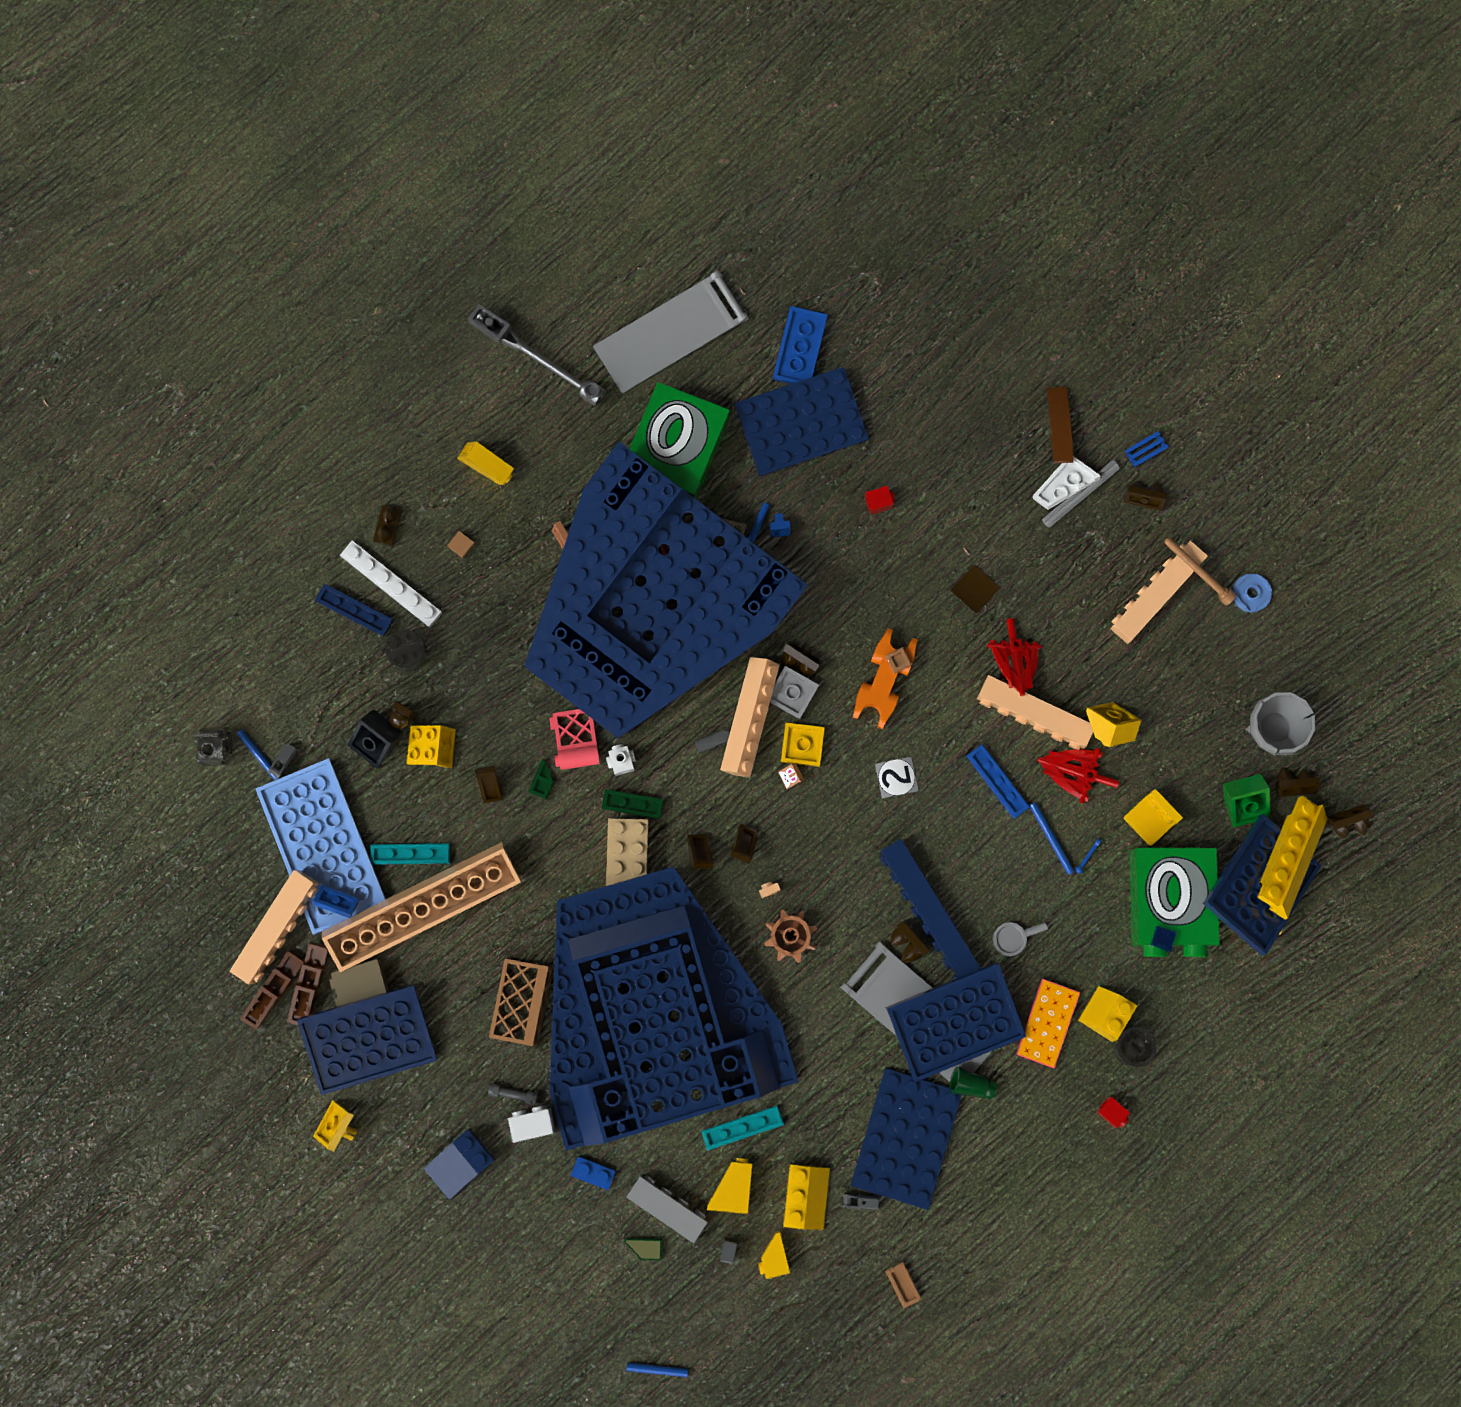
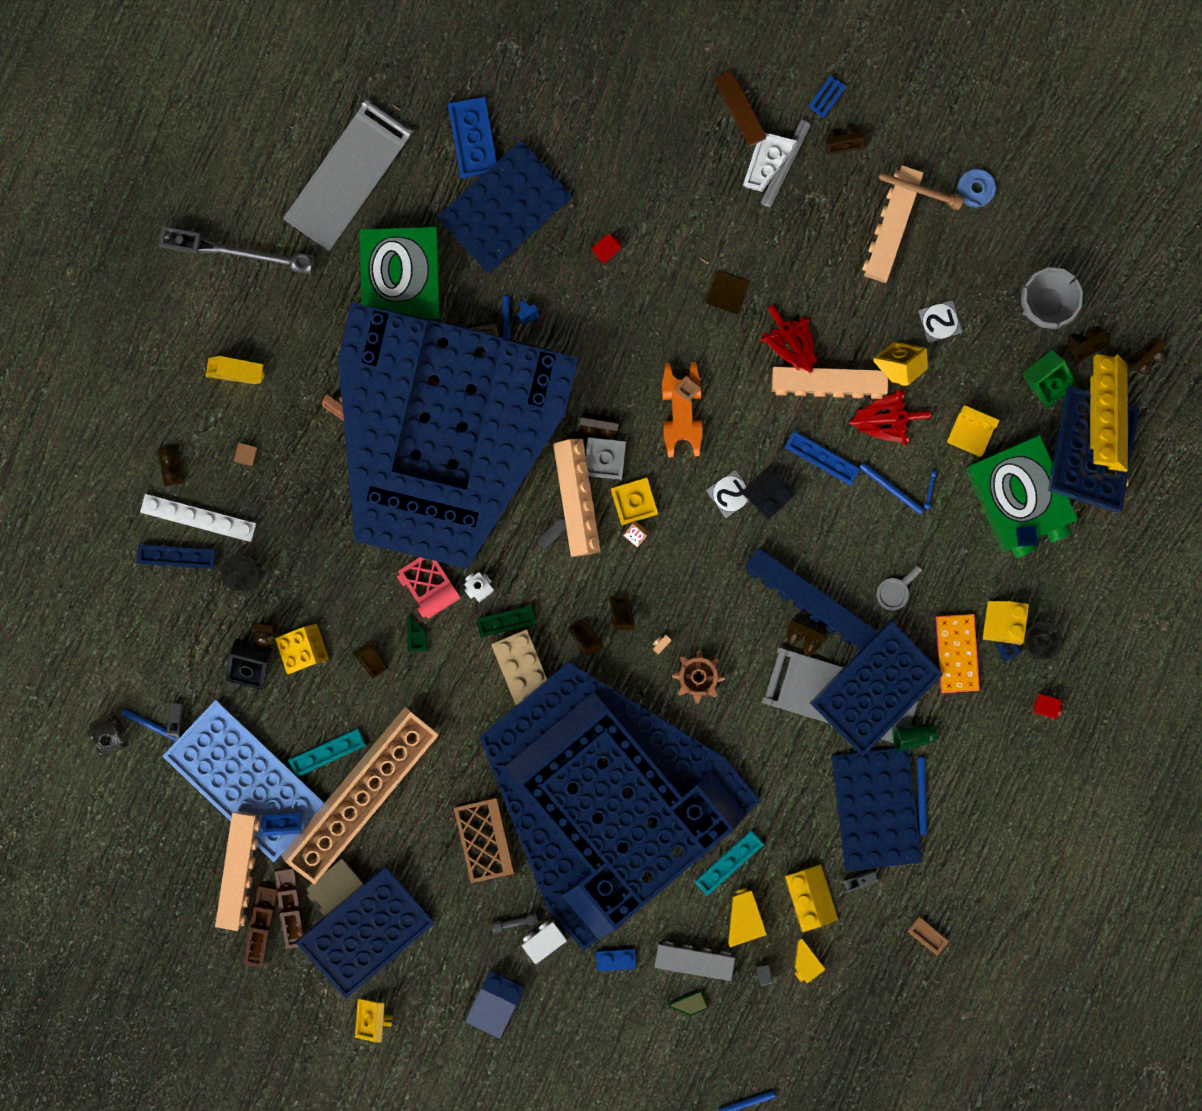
camera: 25 degrees left, 5 degrees up
none -> black slope [741,466,796,520]
none -> blue bar [917,758,927,835]
none -> sticker [918,301,962,343]
none -> dark blue tile [995,642,1021,662]

